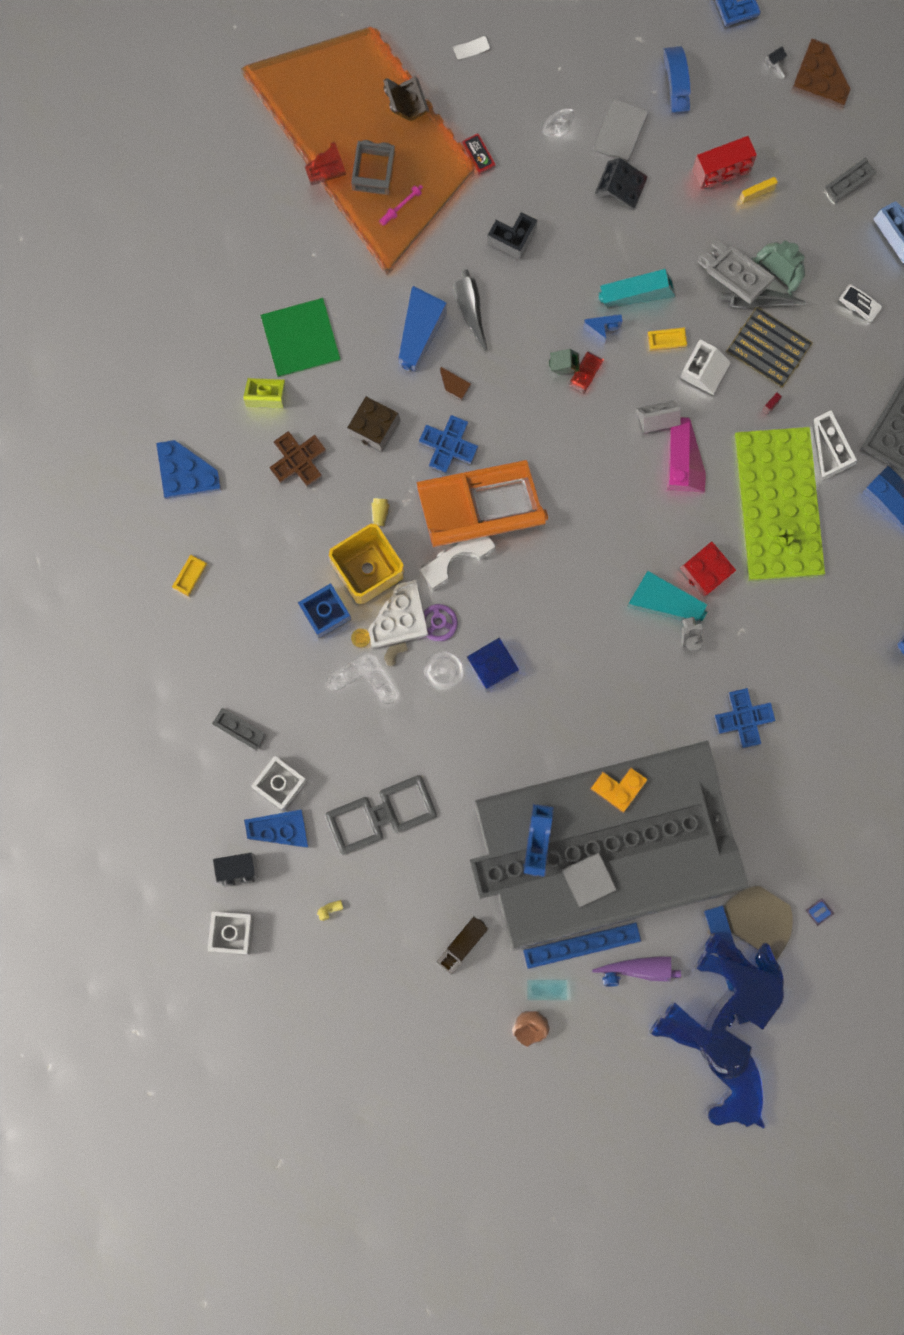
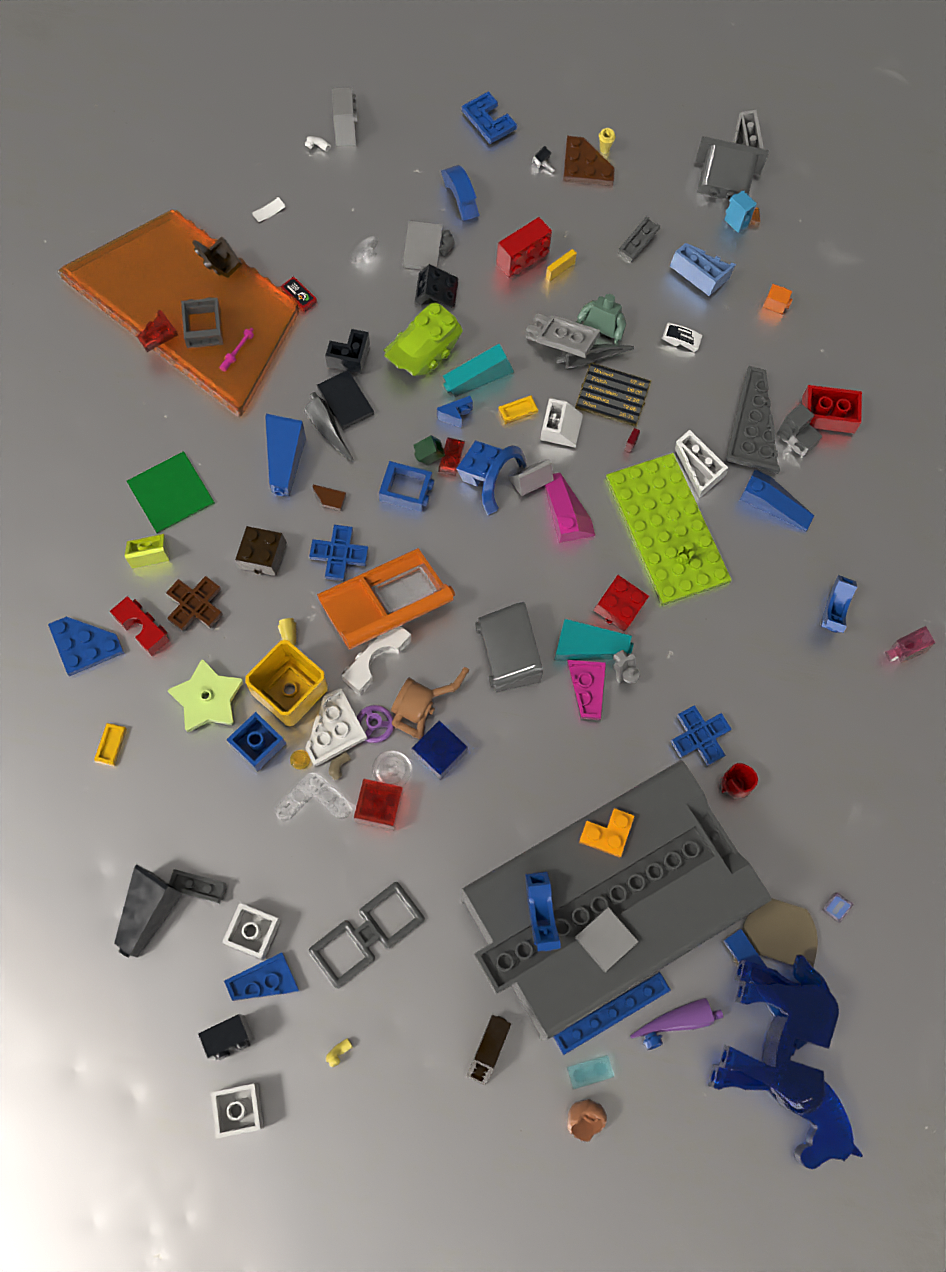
camera: 20 degrees left, 10 degrees down
none -> red arch [110,596,169,656]
none -> black slope [114,864,182,958]
none -> yellowish green plate [168,660,243,732]
none -> black tile [317,370,374,430]
none -> clear red brick [354,779,403,831]
none -> blue window [379,461,434,512]
none -> lime slope [383,303,463,376]
none -> medium nougat piece [391,667,469,740]
none -> dark grey arm [439,230,455,255]
none -> blue piece [456,440,527,515]
none -> dark grey windscreen [475,602,543,692]
none -> dark pink wing [567,660,606,720]
none -> light yellow cone [599,128,615,154]
none -> red helmet [720,763,758,798]

